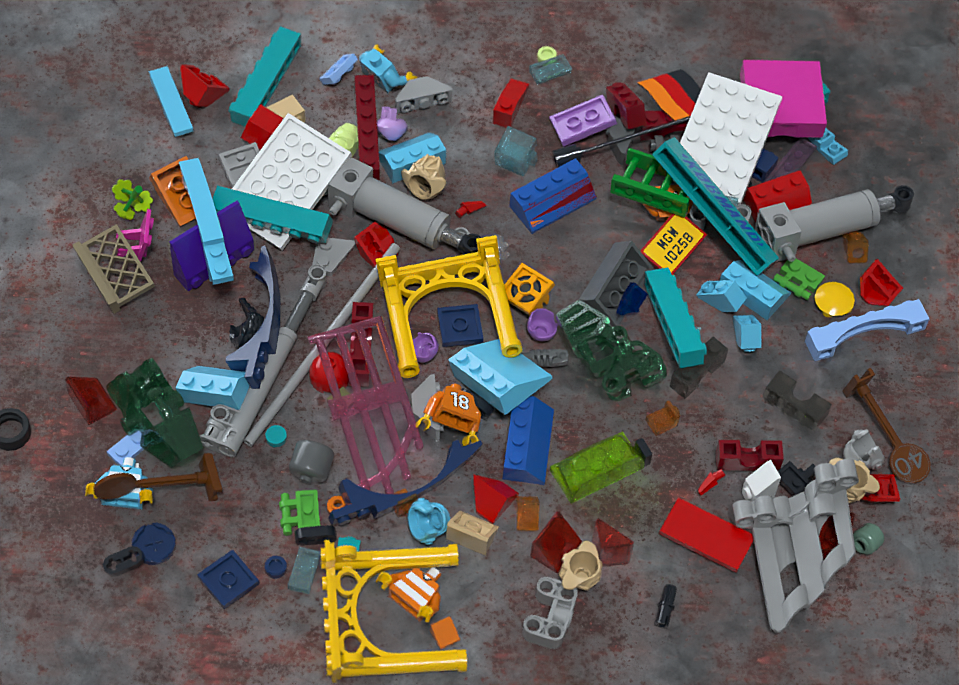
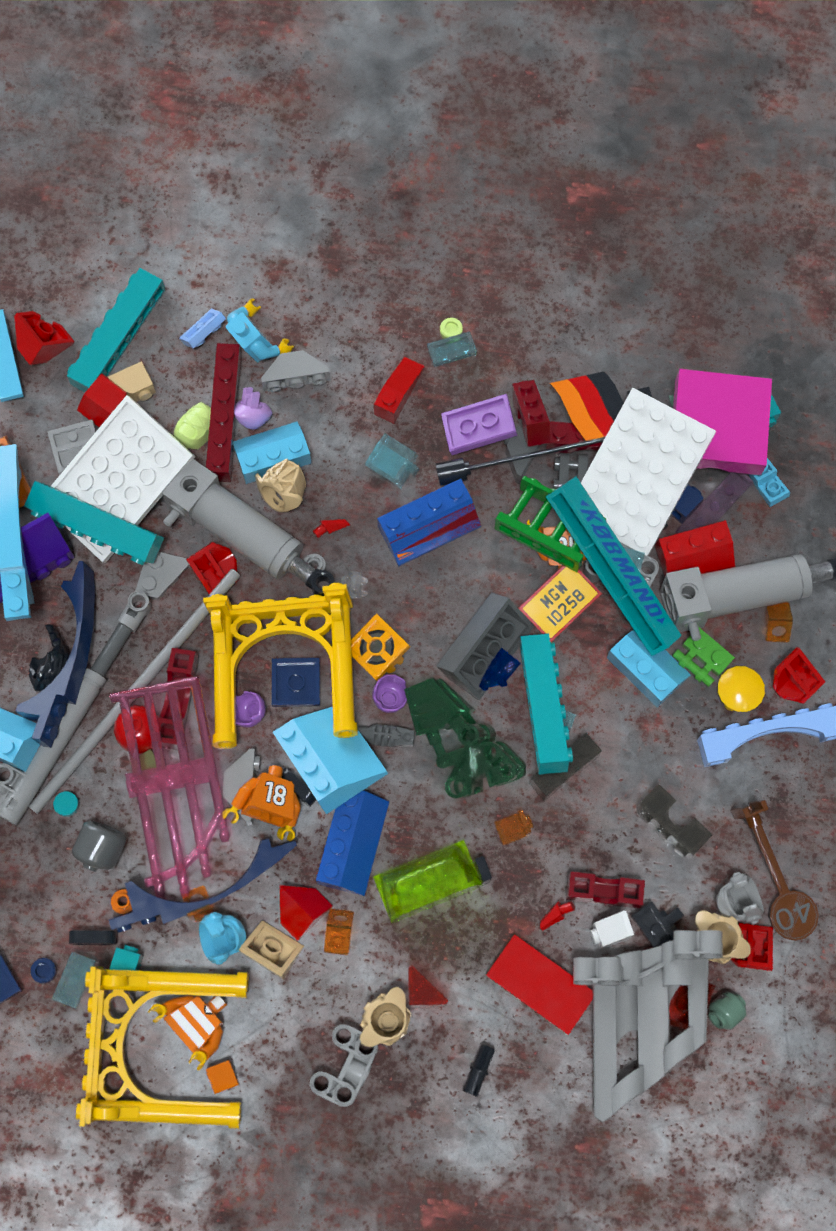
camera: 10 degrees right, 15 degrees up
bright green plate [279,490,320,536] -> none
clear red slope [530,511,582,573] -> none
medium azure slope [696,280,747,312] -> none
medium azure slope [733,315,761,352] -> none

